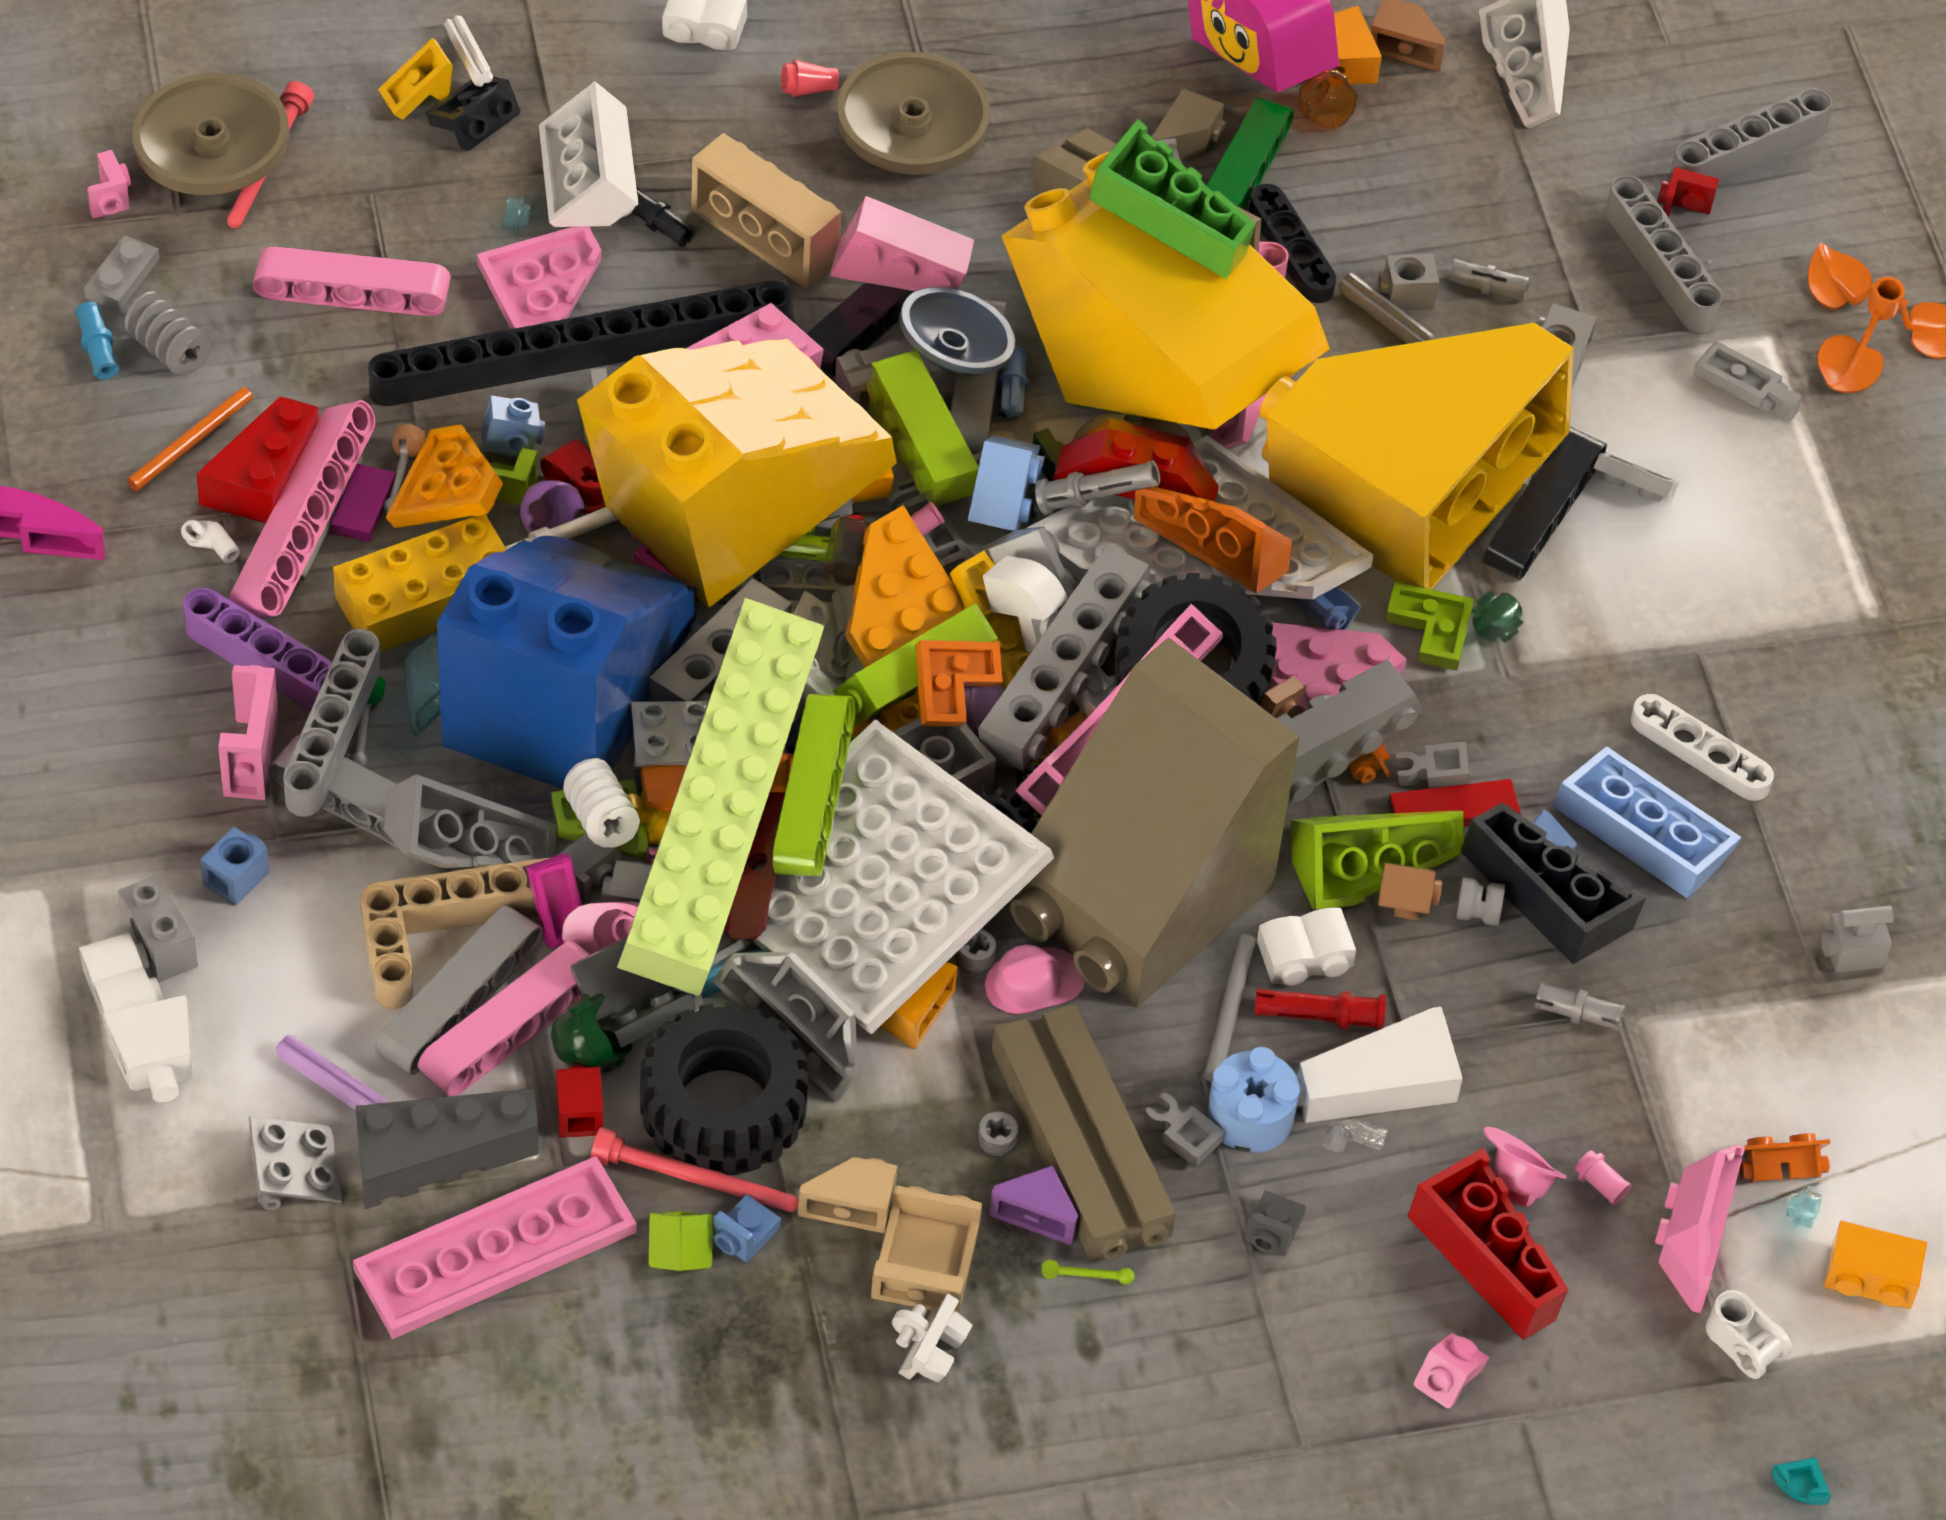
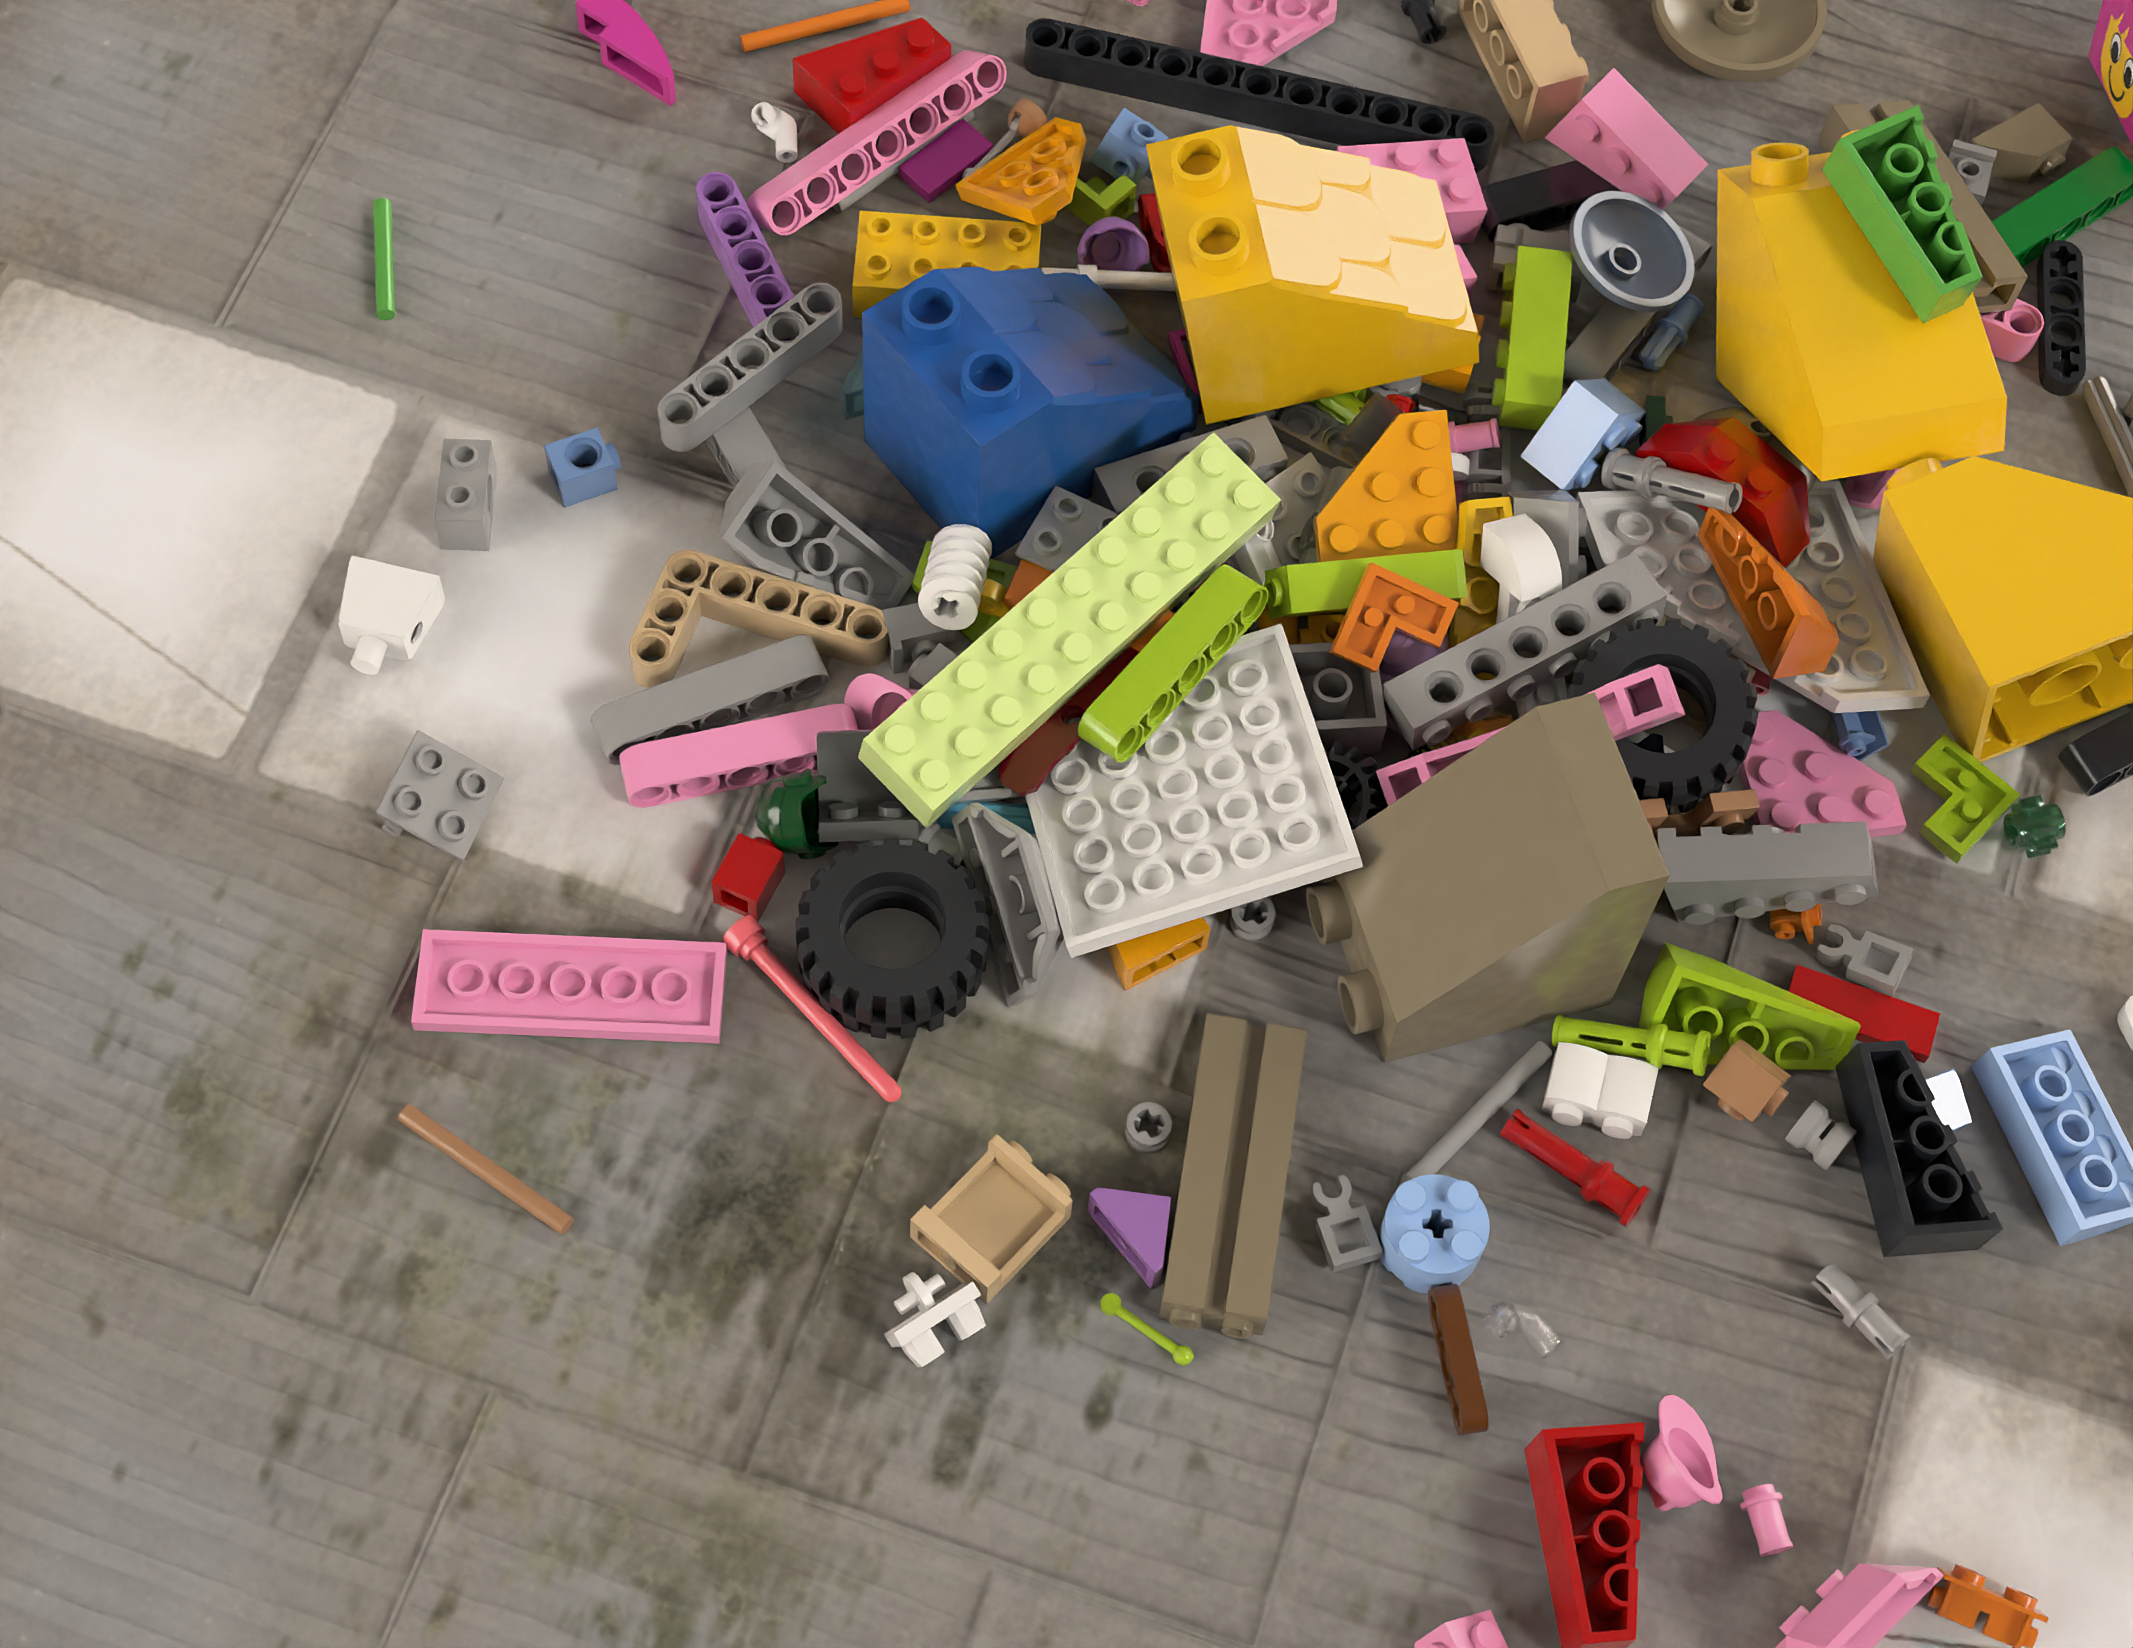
camera: 30 degrees right, 10 degrees up
white brick [79,932,163,1026] -> none
bright pink panel [218,665,279,800] -> none
lavender axle [276,1035,387,1110] -> none
light grey hinge [351,675,386,767] -> none
dark grey wedge [355,1088,539,1209] -> none
dark pink tile [526,853,582,949] -> none
lime panel [649,1211,713,1271] -> none
medium blue bracket [713,1194,781,1263] -> none
tan slope [798,1157,898,1233] -> none
bright pink piece [984,945,1085,1015] -> none
dark grey bracket [1244,1190,1306,1257] -> none
white slope [1297,1007,1463,1123] -> none
none -> medium nougat bar [398,1104,574,1235]
none -> reddish brown beam [1428,1283,1488,1436]
none -> lime pin [1552,1015,1711,1076]

